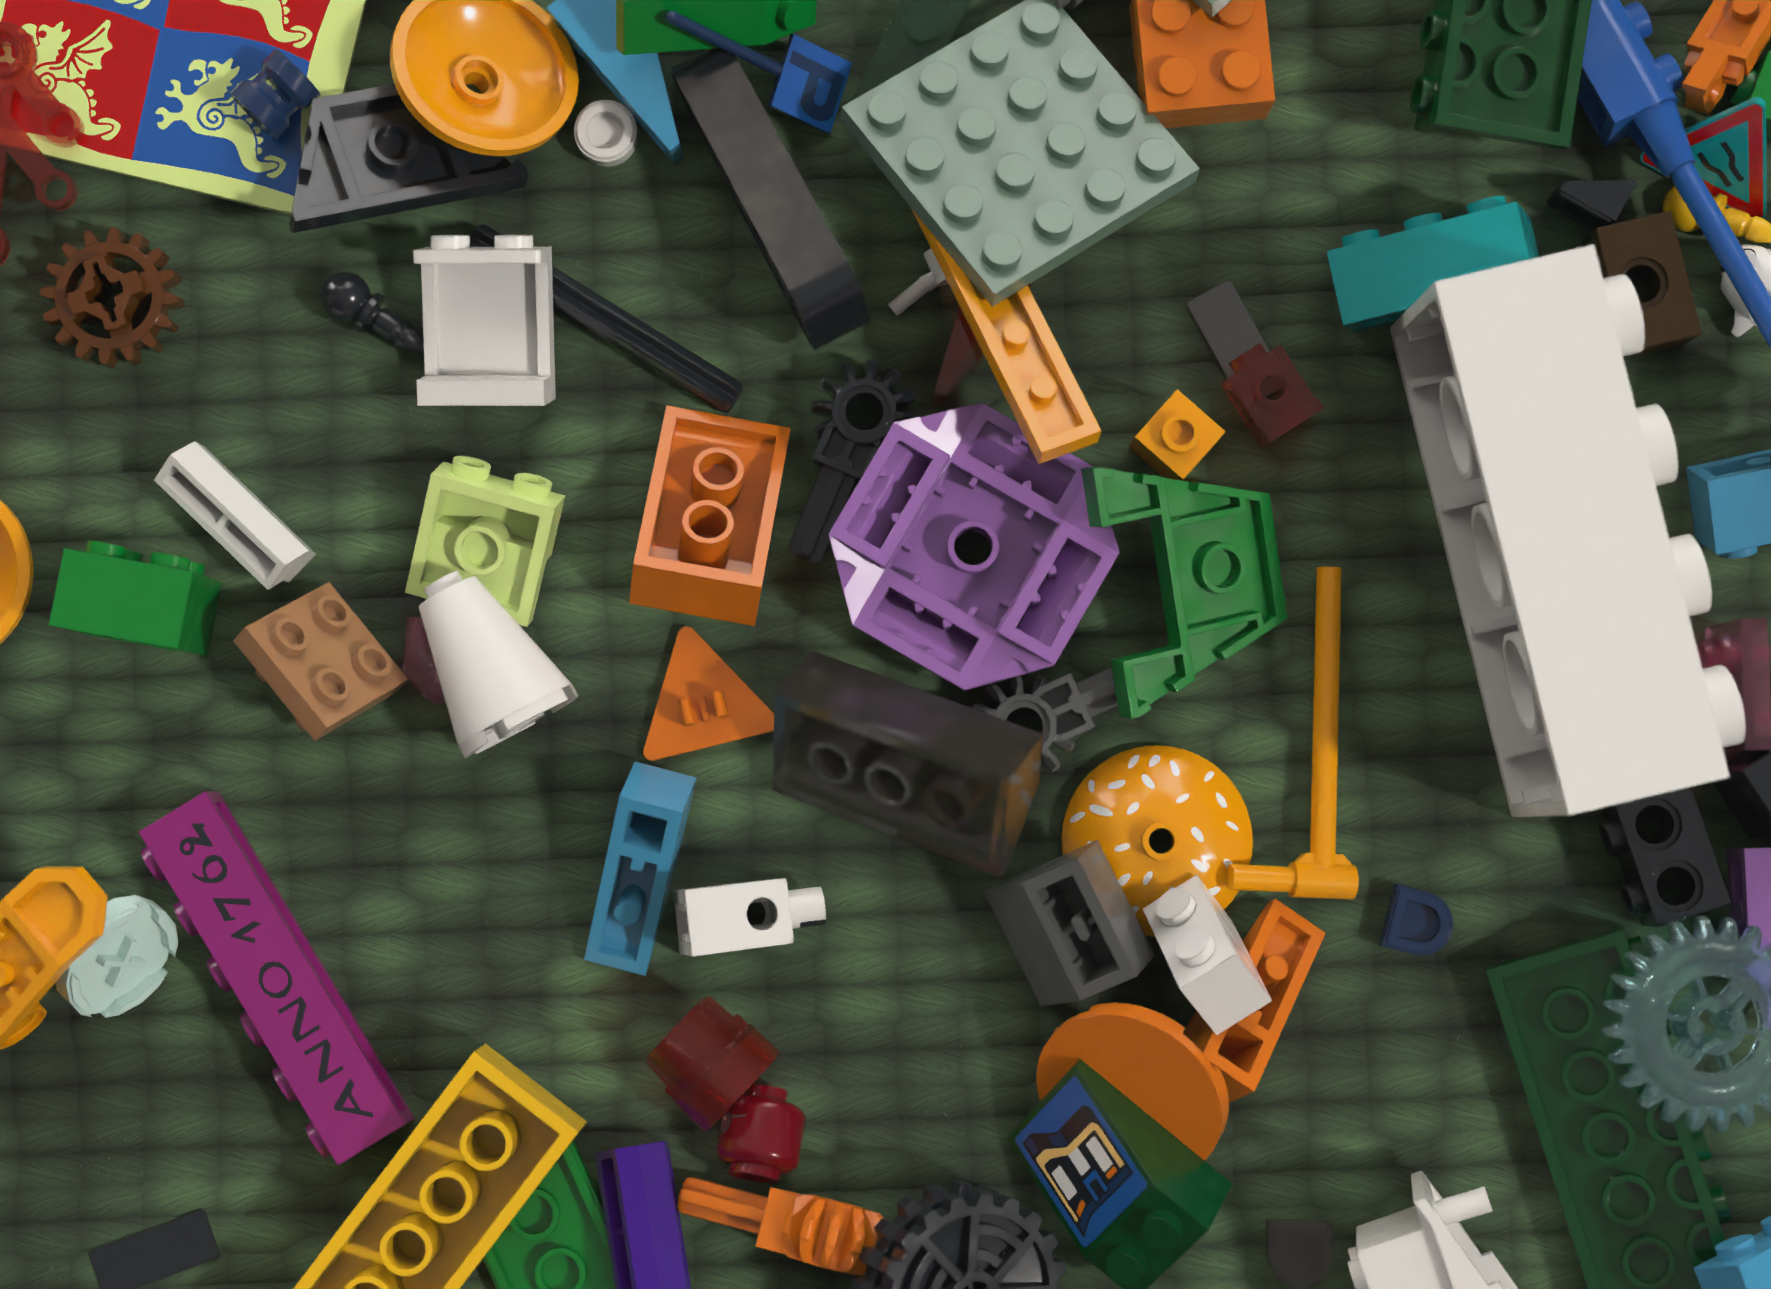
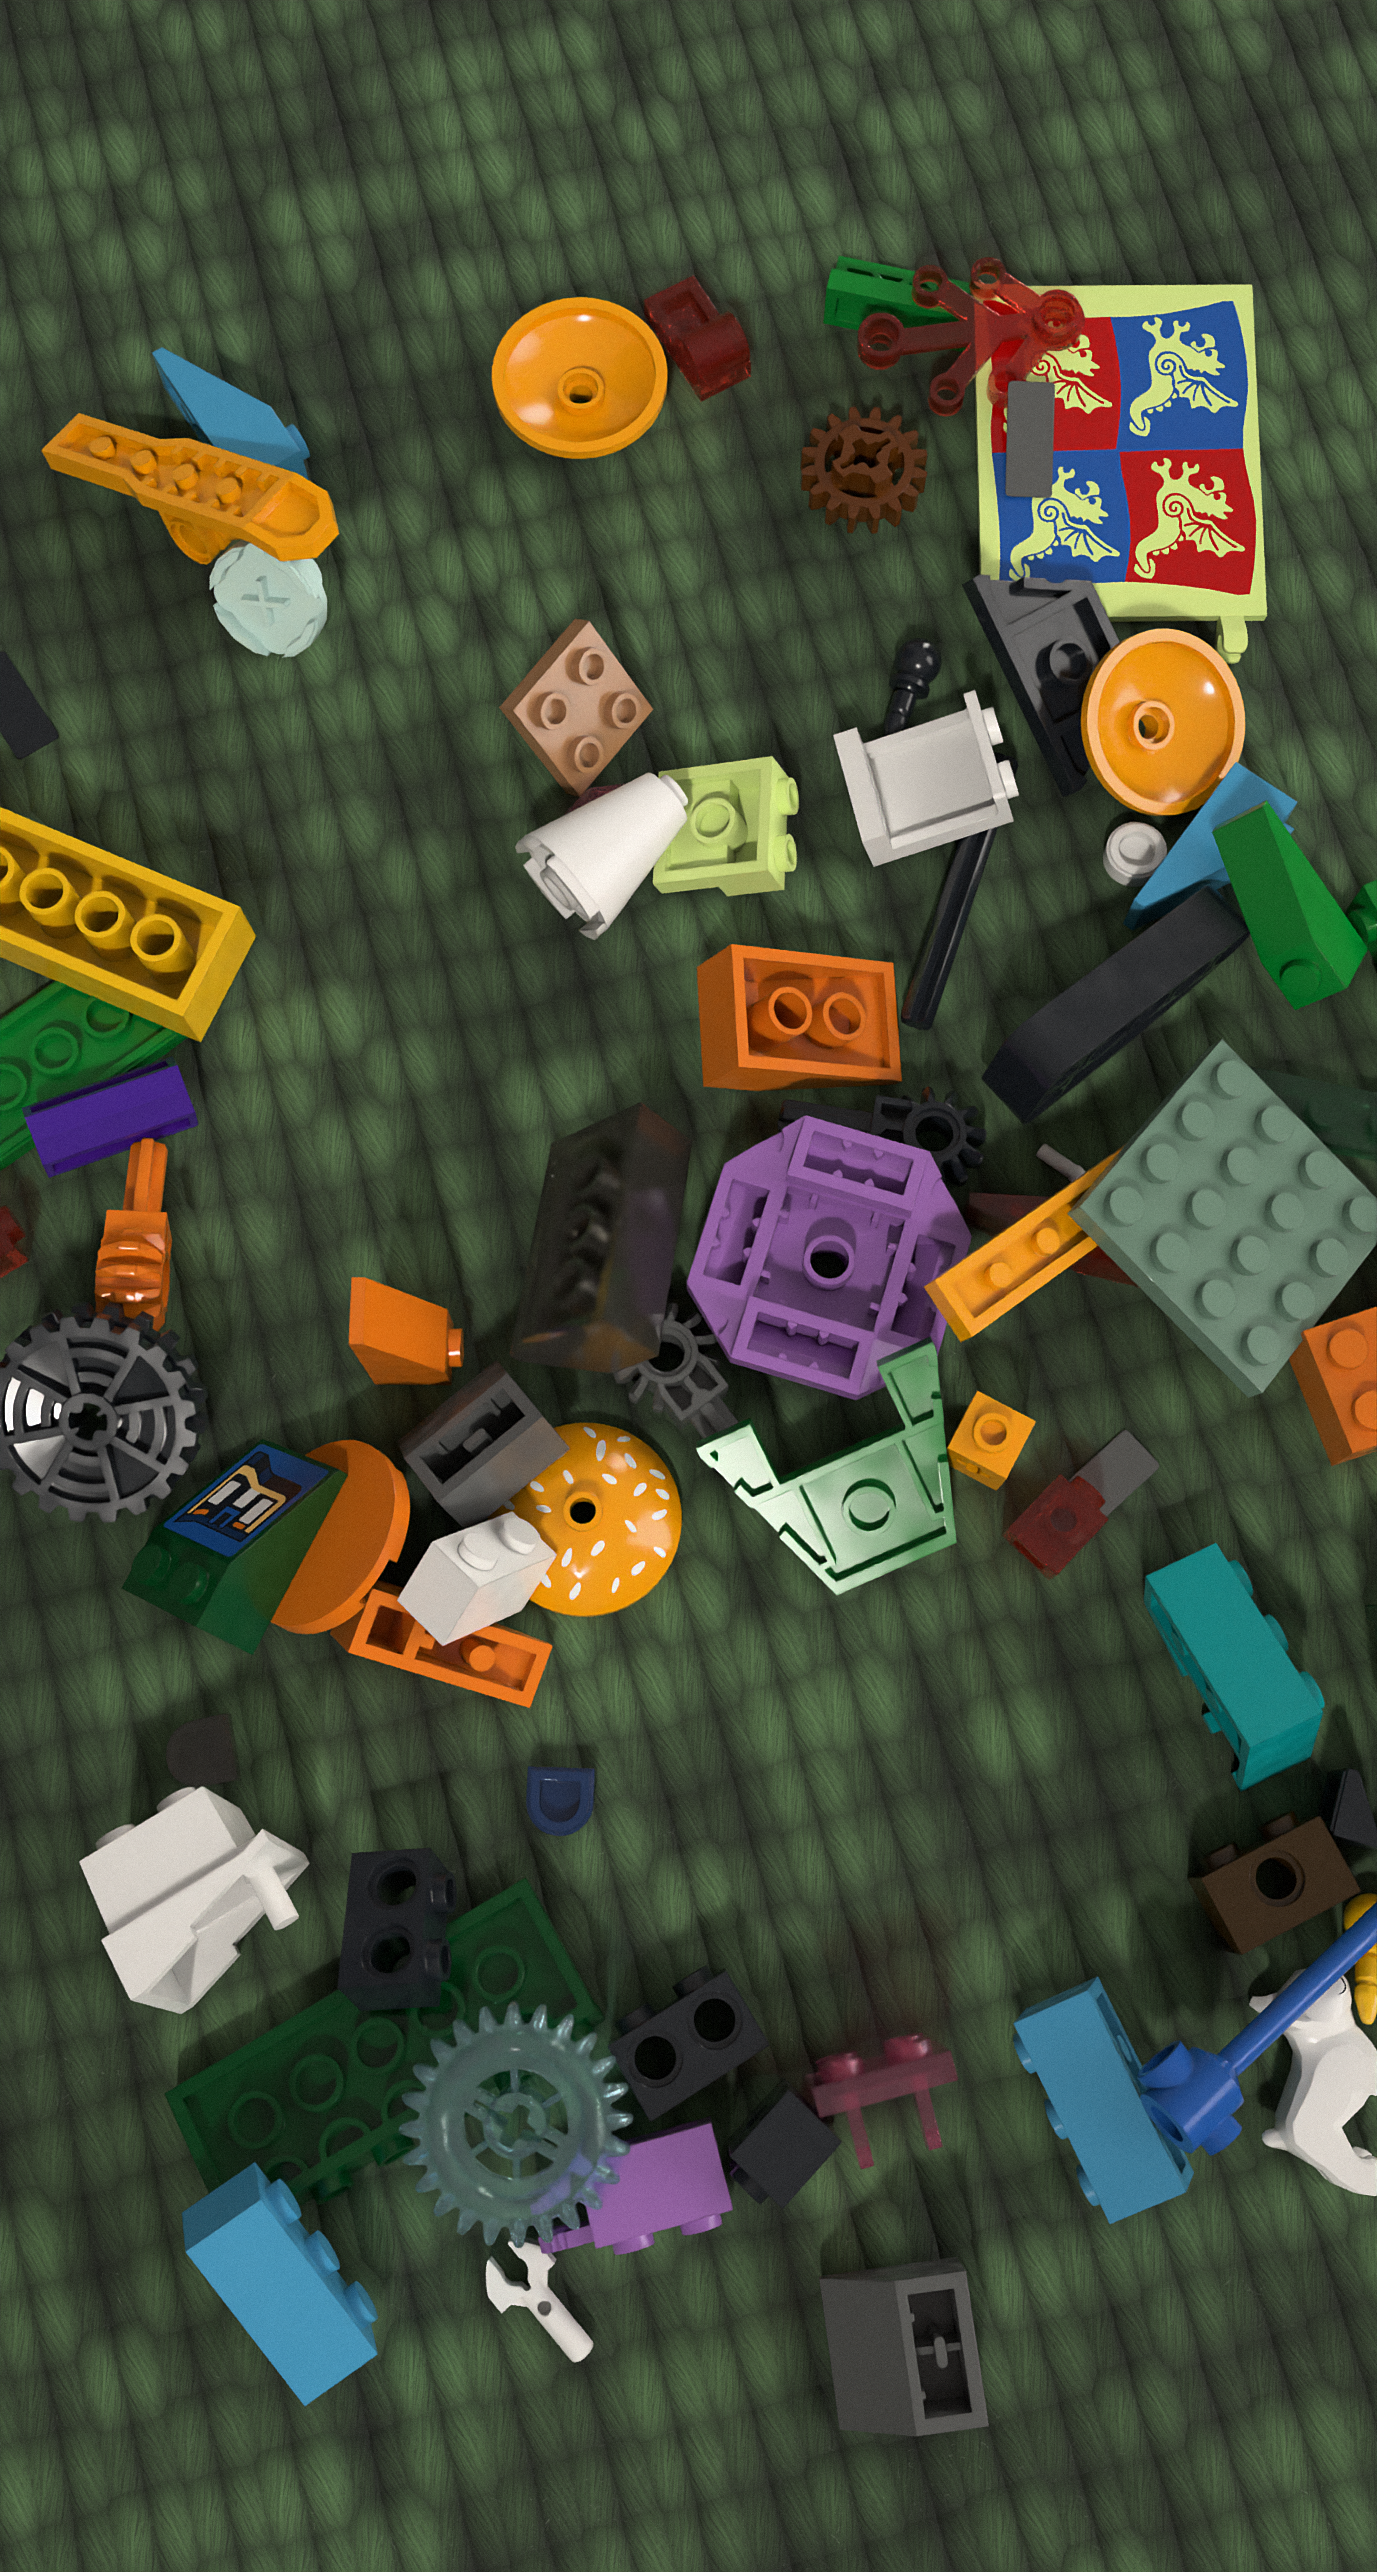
camera: 75 degrees right, 10 degrees down
green brick [49,540,222,657] -> none
magenta brick [139,791,415,1165] -> none
white piece [154,441,316,590] -> none
dark blue wheel [229,49,321,140] -> none
dark azure slope [584,761,697,976] -> none
orange piece [643,626,779,761] -> none
clear red piece [646,996,781,1133] -> none
piece [665,11,852,134] -> none
white torso [673,878,826,956] -> none
dark red head [716,1084,806,1184] -> none
light orange bar [1226,567,1359,900] -> none
white brick [1390,244,1746,817] -> none
none -> black brick [337,1848,457,2011]
none -> orange slope [349,1277,464,1385]
none -> dark grey sticker [1005,381,1055,498]

